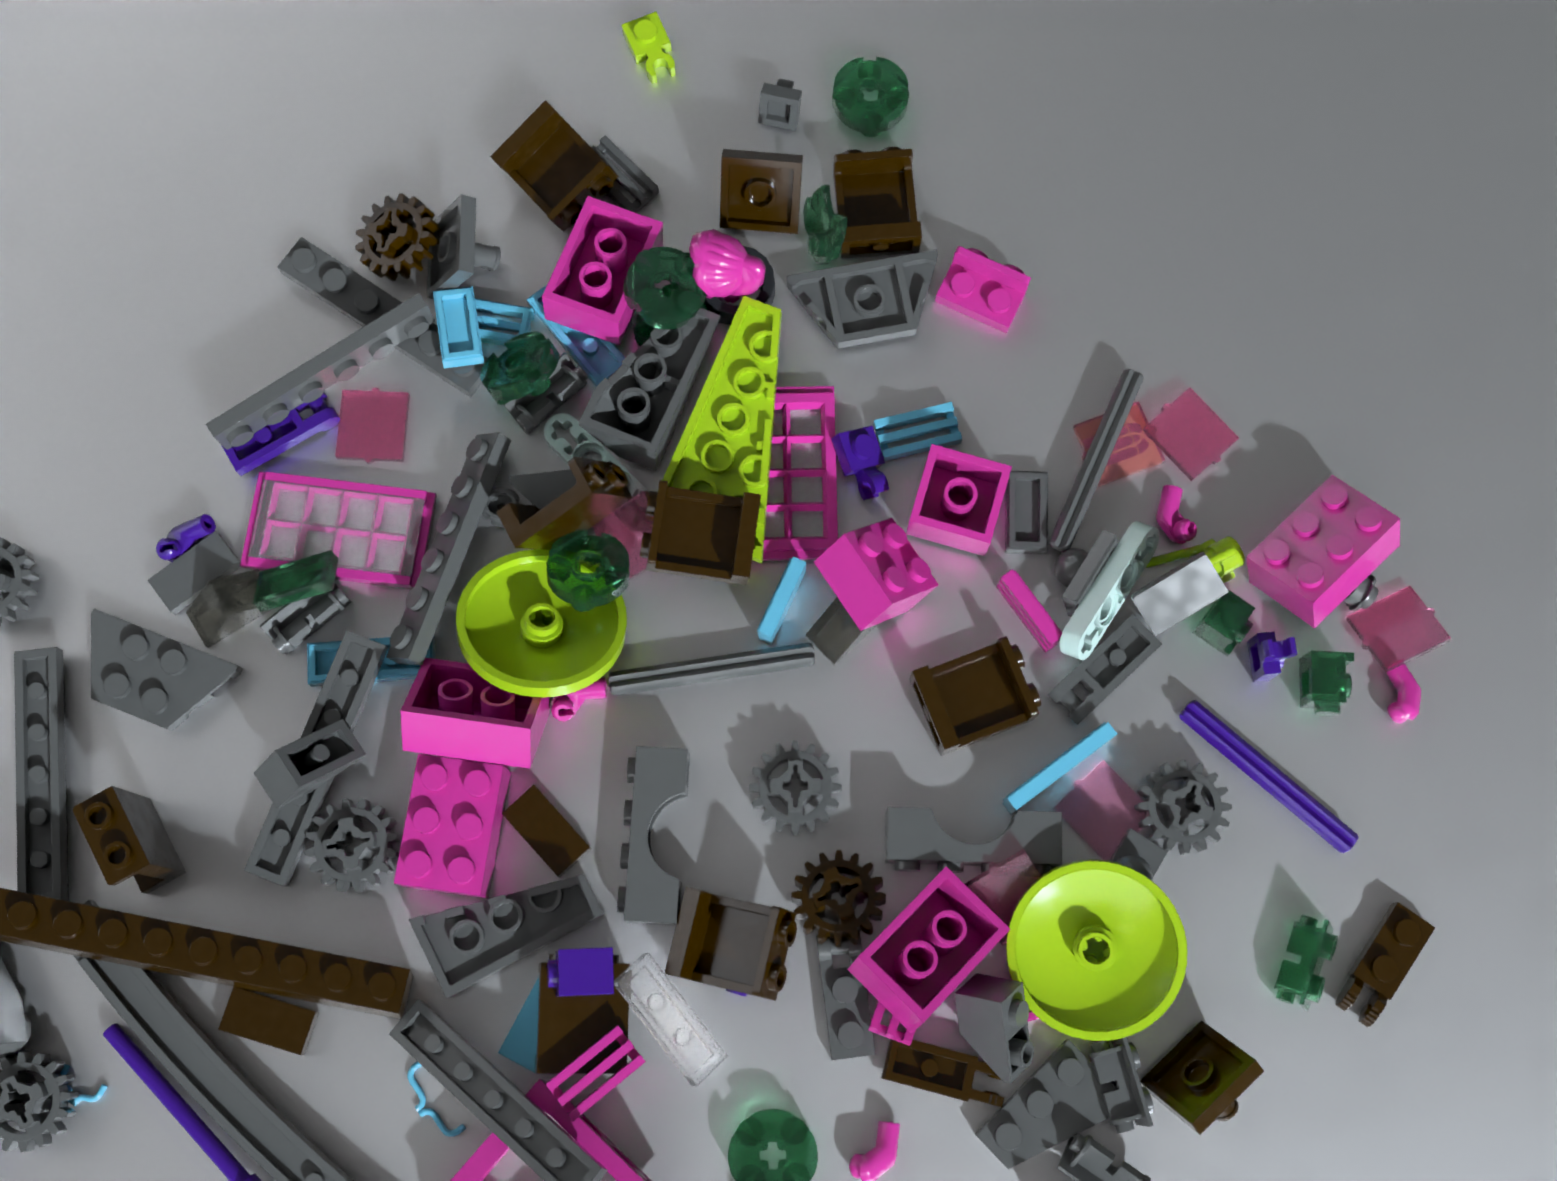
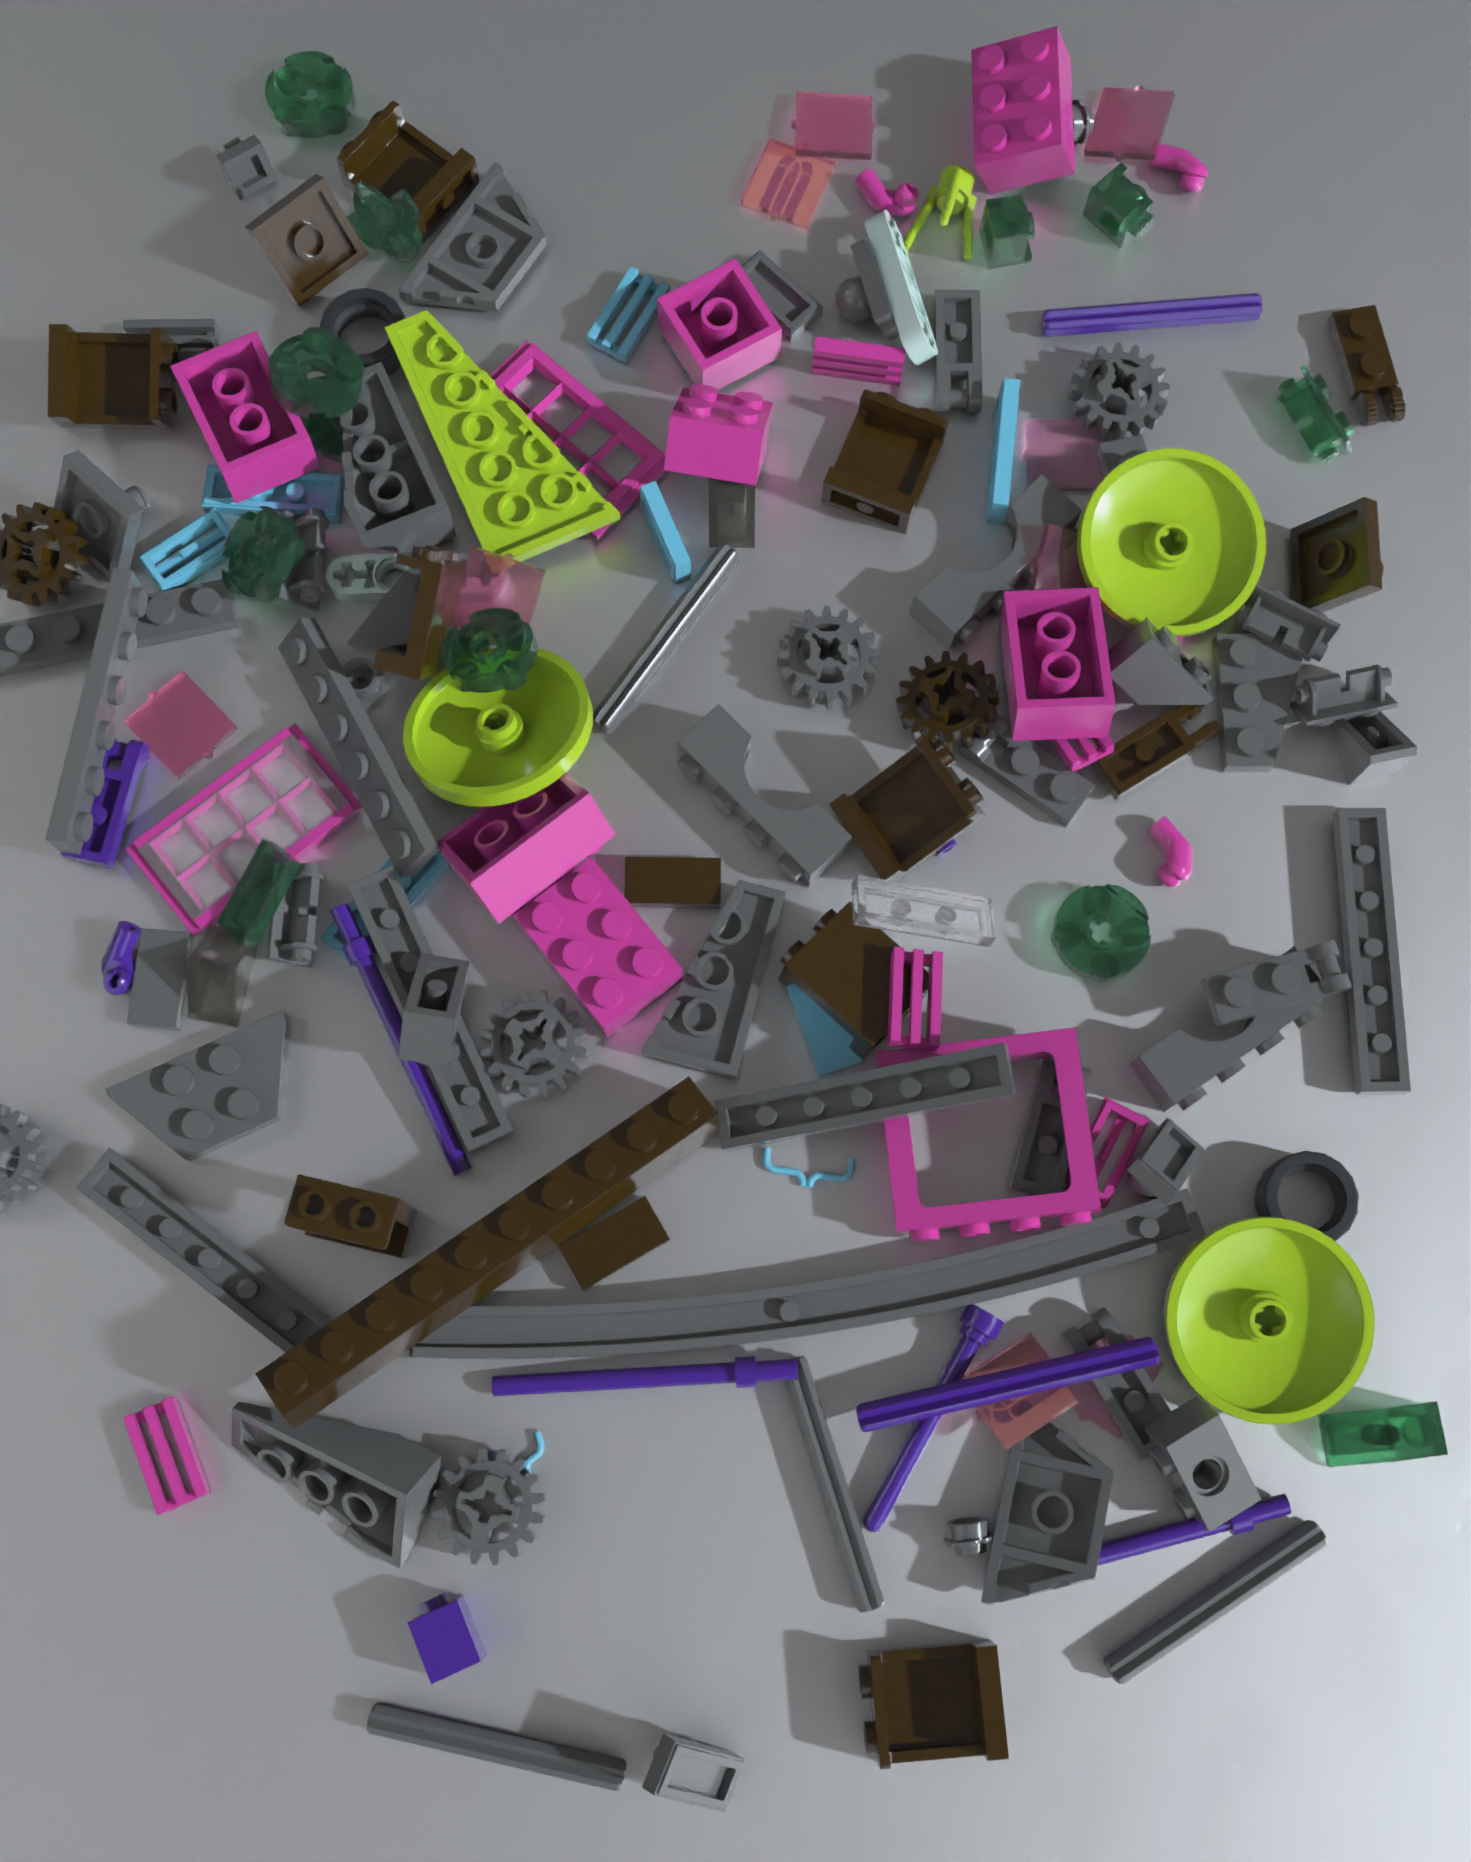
camera: 50 degrees left, 0 degrees up
medium azure tile [433,286,484,369] -> none
dark purple brick [547,947,614,997] -> none
dark pink arm [550,677,607,722] -> none
lime plate [621,11,676,84] -> none
dark brown panel [639,480,761,585] -> none
dark pink hair [689,229,766,303] -> none
dark purple plate [831,426,889,501] -> none
dark pink bracket [935,246,1031,333] -> none
dark grey axle [1048,369,1144,552] -> none
panel [1131,552,1229,636] -> none
dark purple plate [1247,631,1298,682] -> none
none -> dark purple bar [330,903,472,1176]

